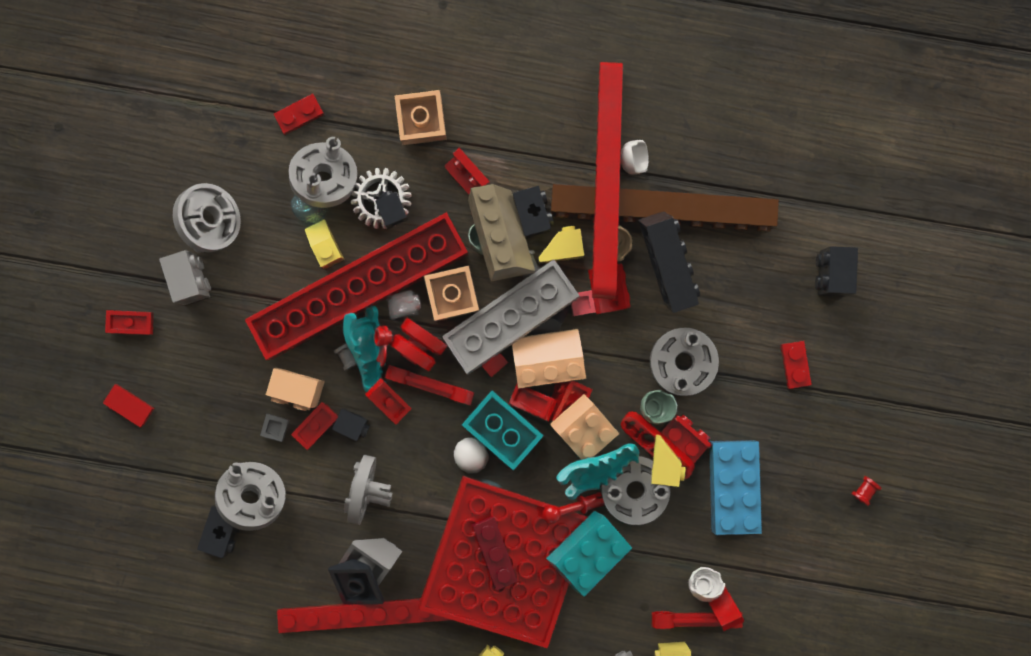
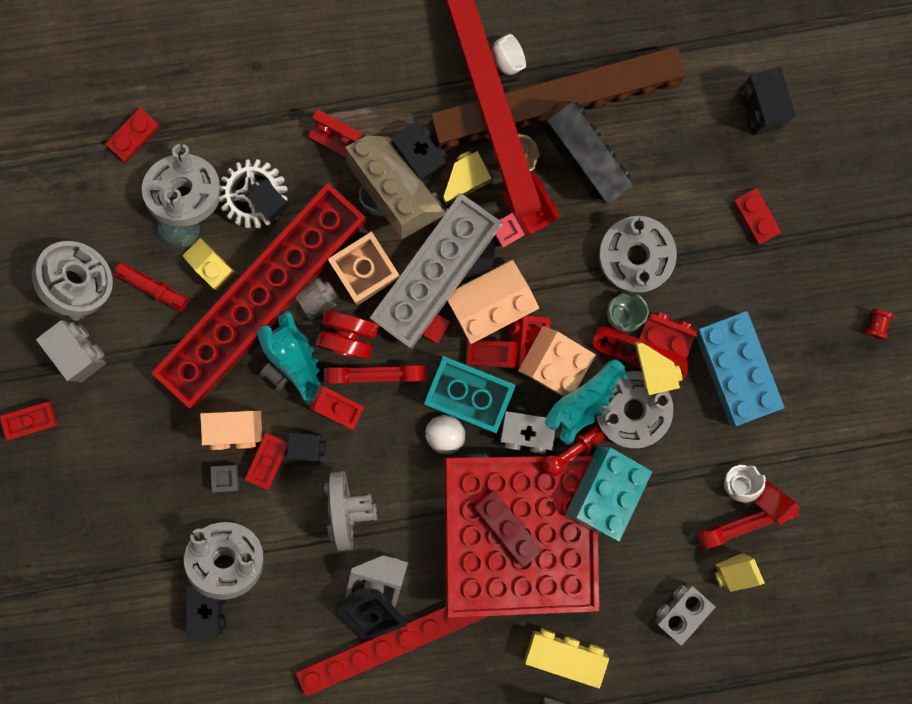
camera: 20 degrees left, 0 degrees up
red tile [103,384,155,427] -> none
red plate [374,326,392,367] -> none
light nougat brick [395,90,447,145] -> none
none -> red pin [114,262,189,312]
none -> light grey brick [500,411,555,454]

